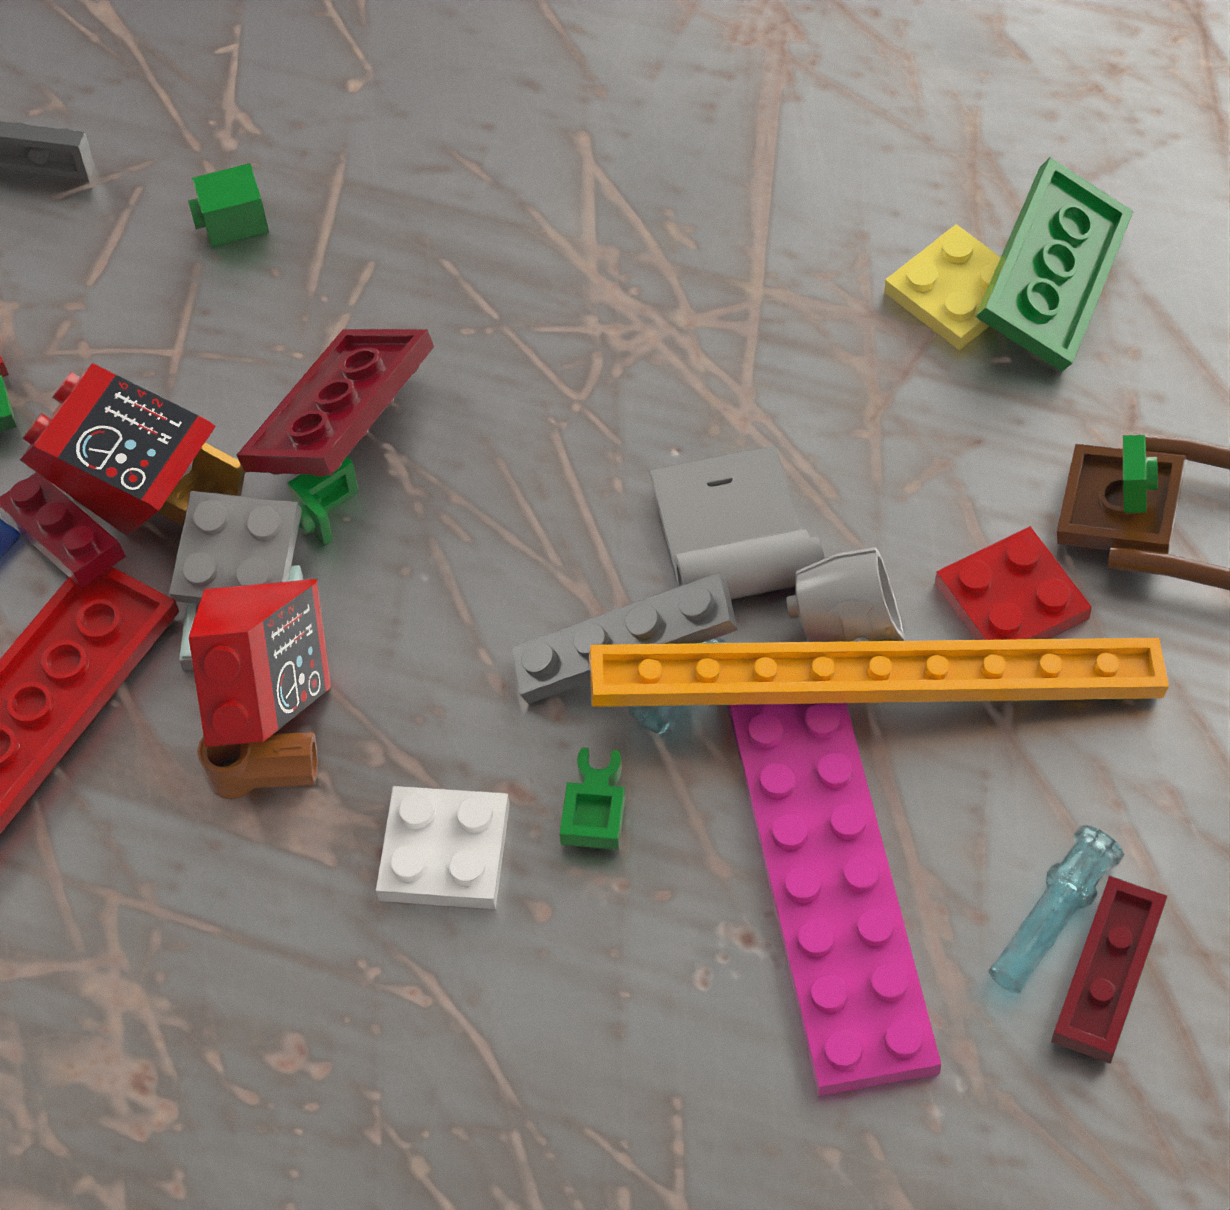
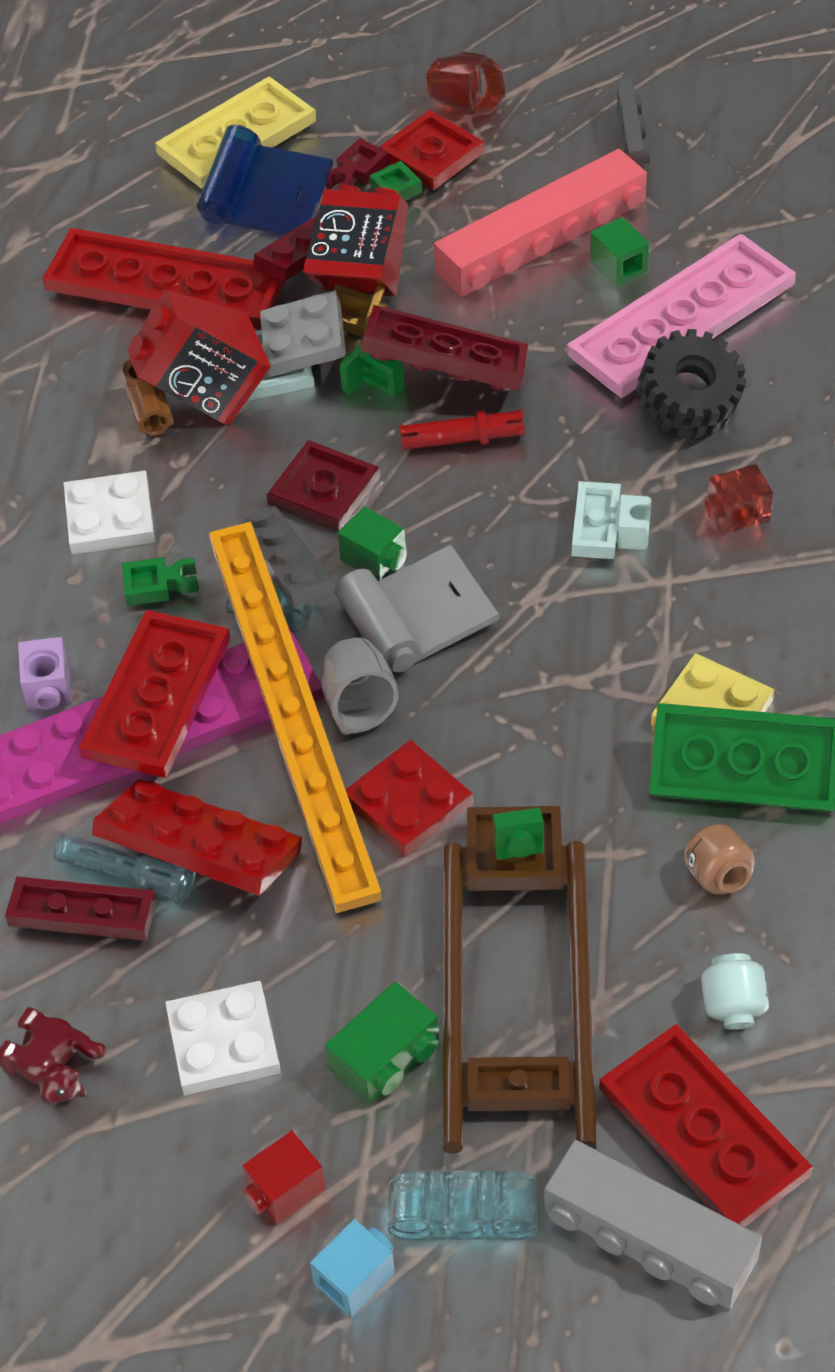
camera: 75 degrees right, 5 degrees down
none -> lavender brick [18,636,72,711]
none -> red plate [79,610,230,778]
none -> red plate [92,779,303,896]
none -> dark red tile [266,440,380,532]
none -> green brick [337,506,407,581]
none -> red pin [399,409,525,451]
none -> coral brick [434,148,647,297]
none -> bright pink plate [567,233,796,399]
none -> light aqua plate [572,481,651,559]
none -> black tyre [637,329,746,438]
none -> nougat head [684,824,755,895]
none -> clear red brick [704,464,774,535]

